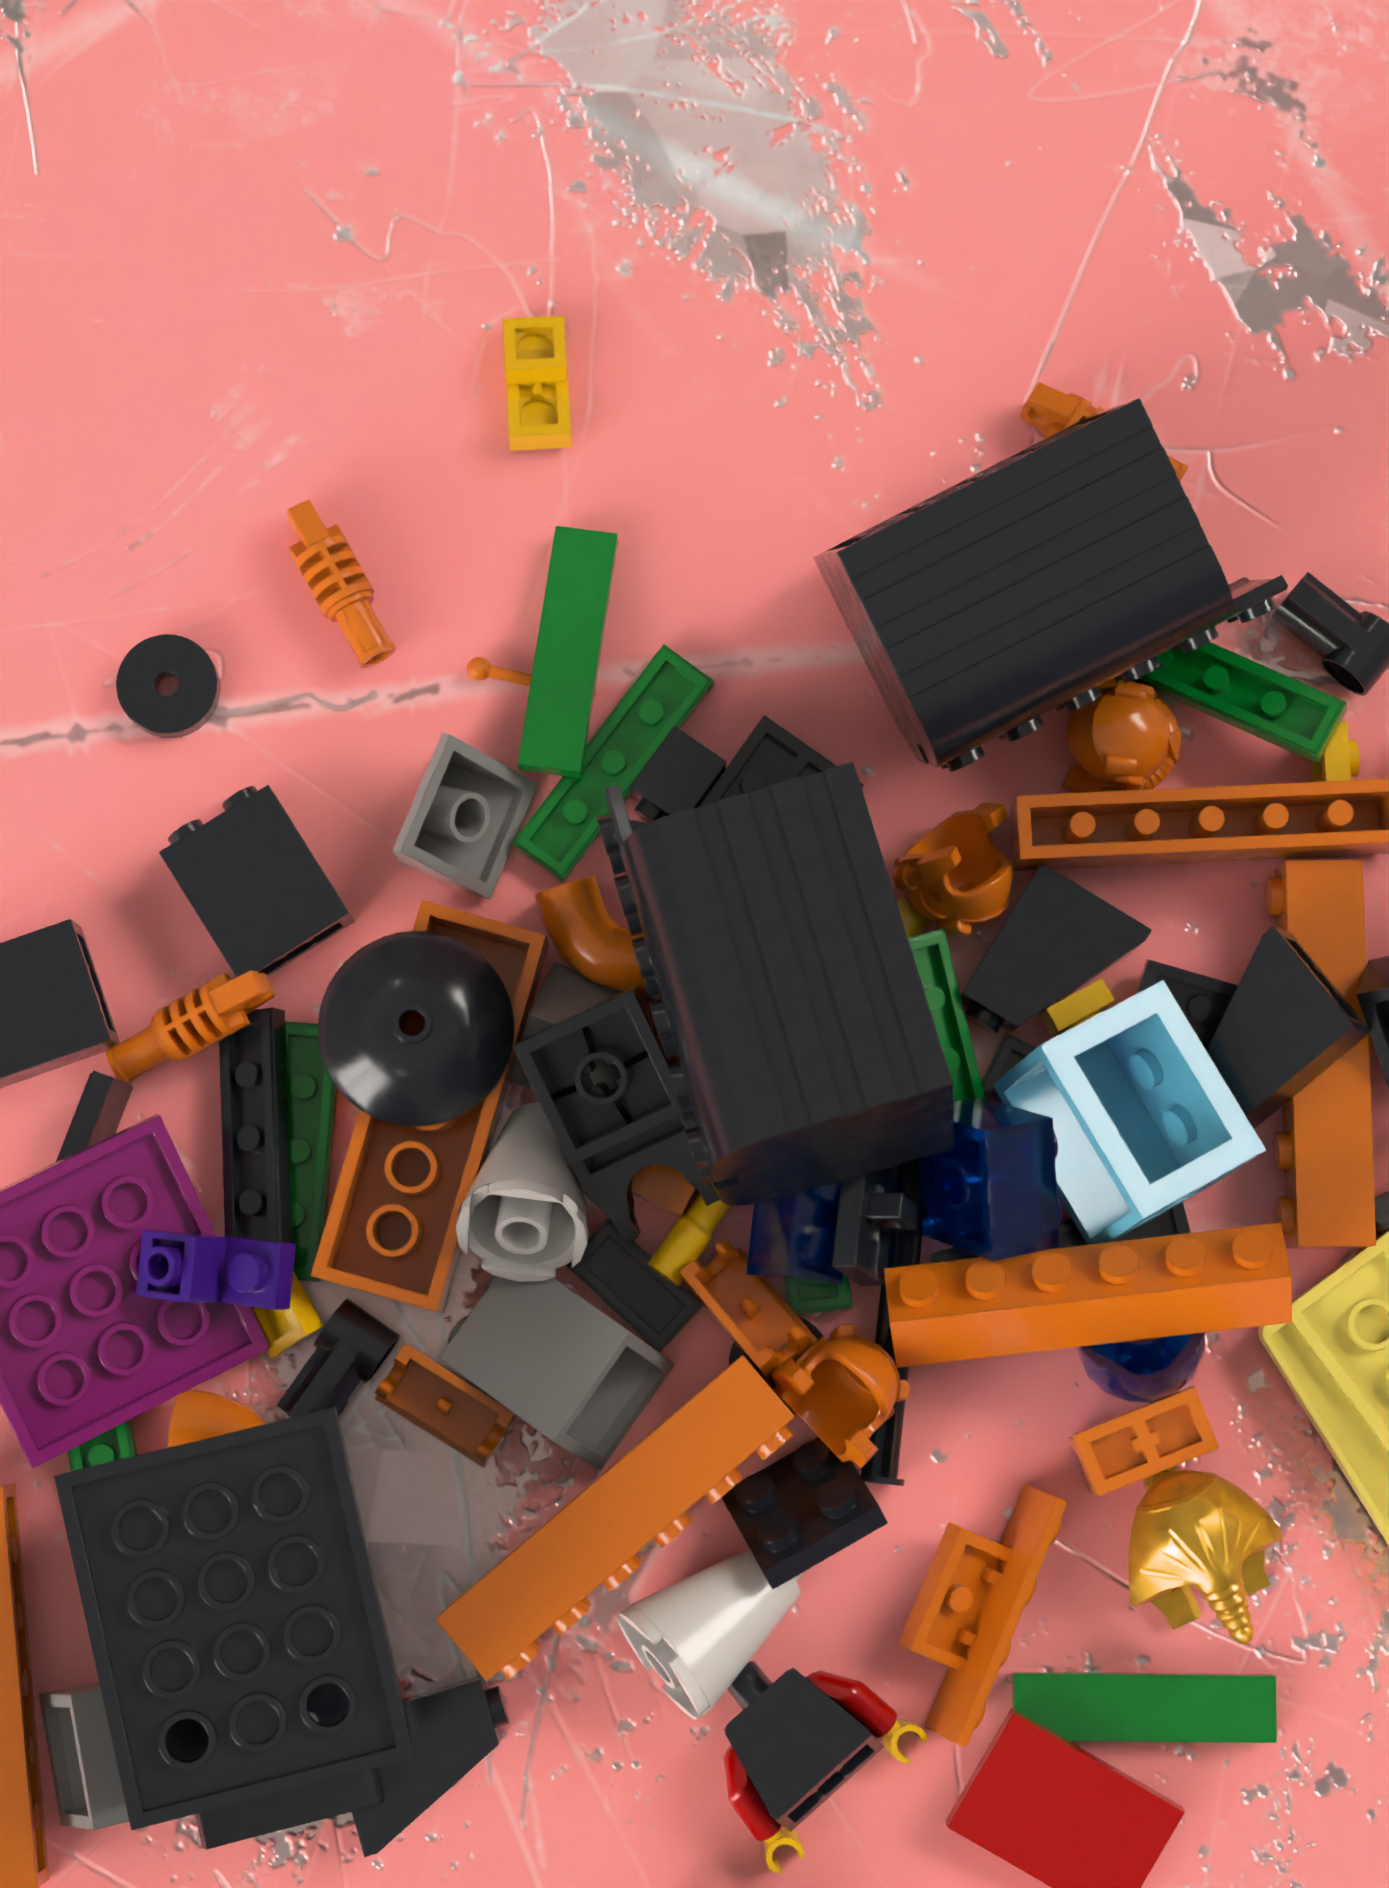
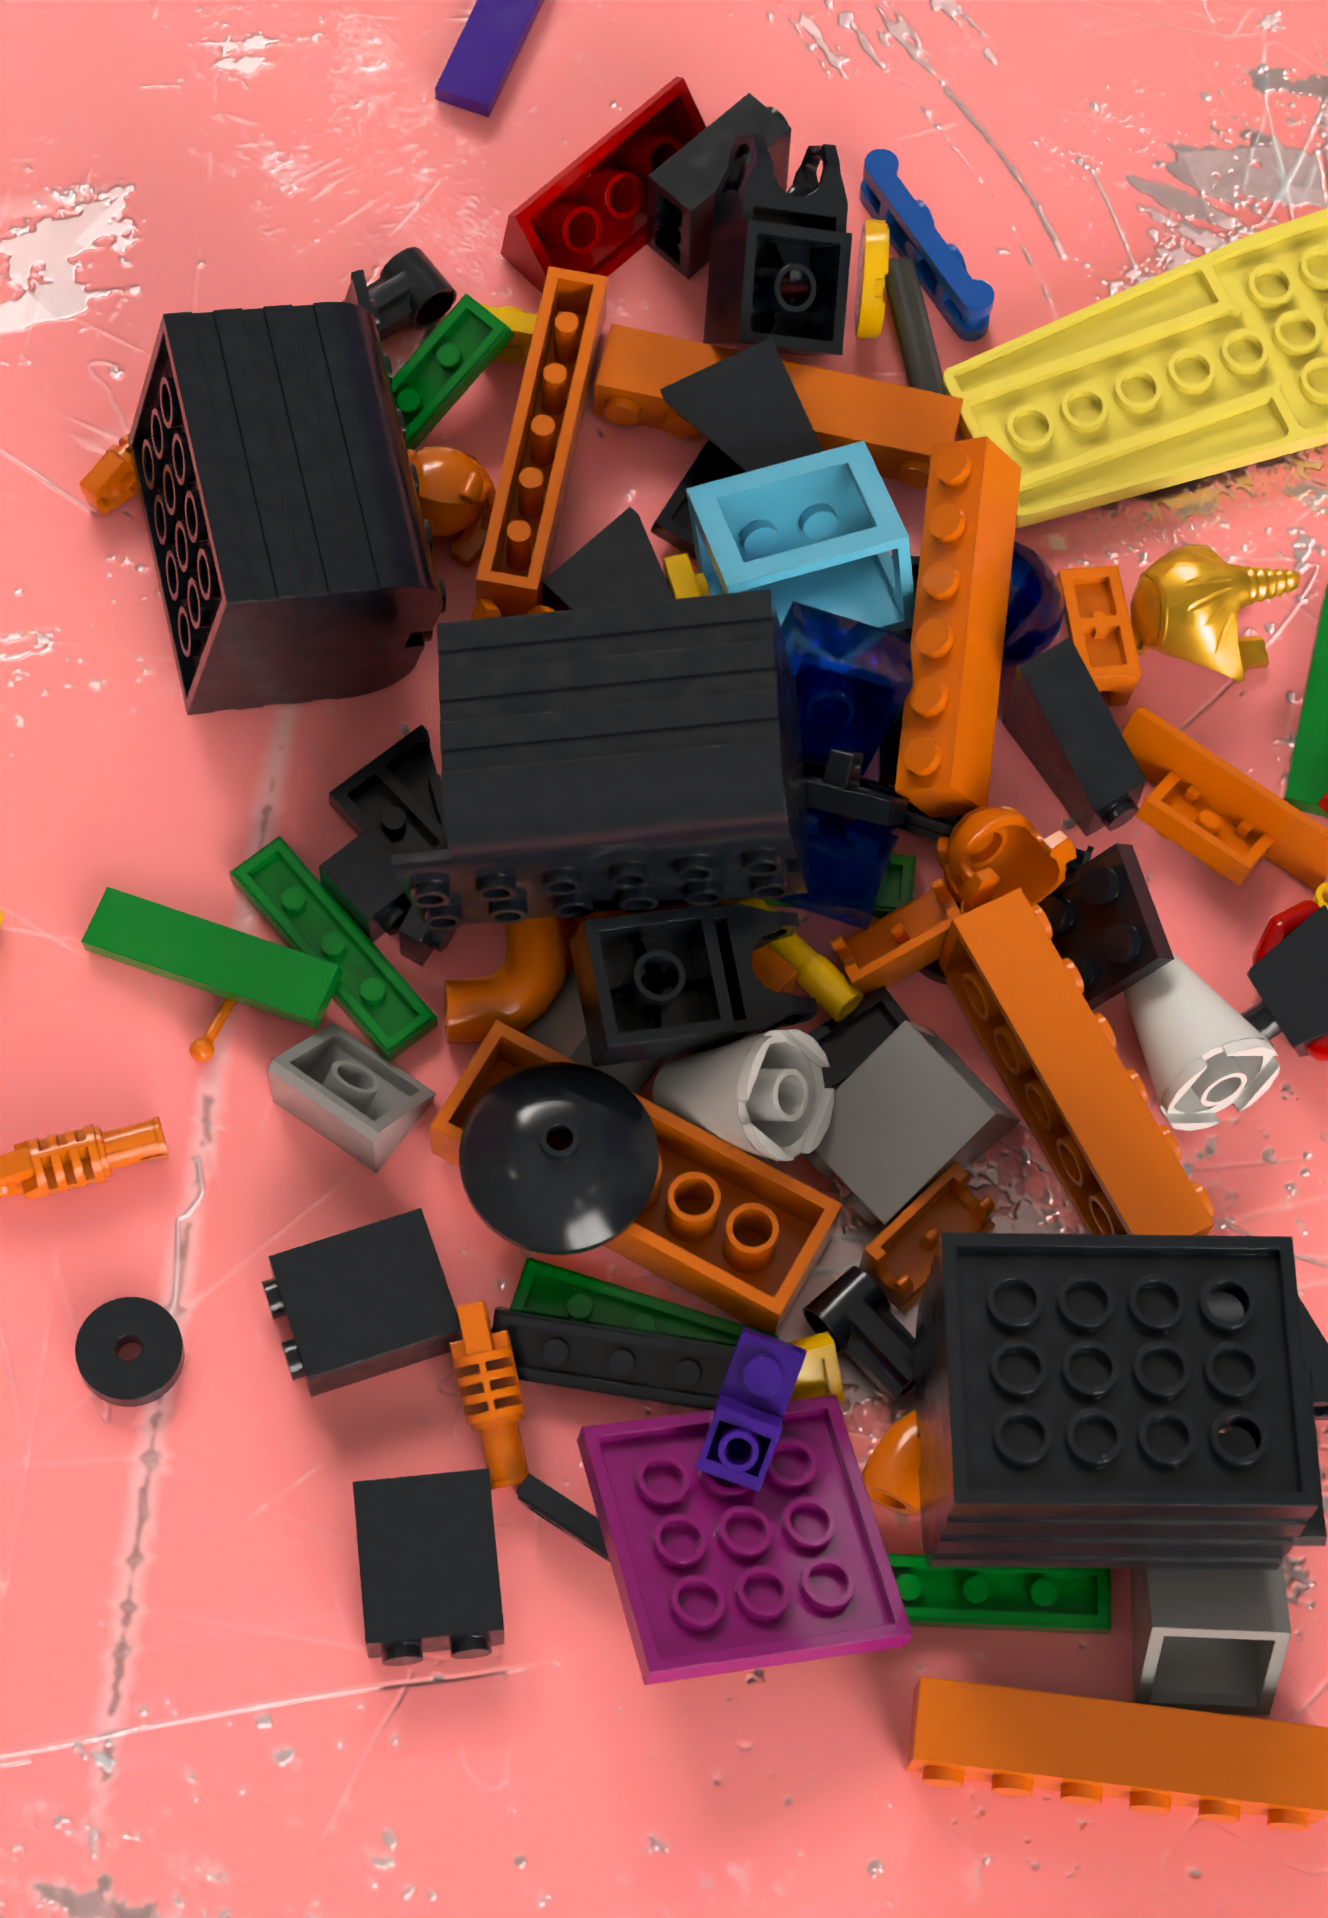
camera: 80 degrees left, 15 degrees down
none -> black slope [1002,638,1146,837]

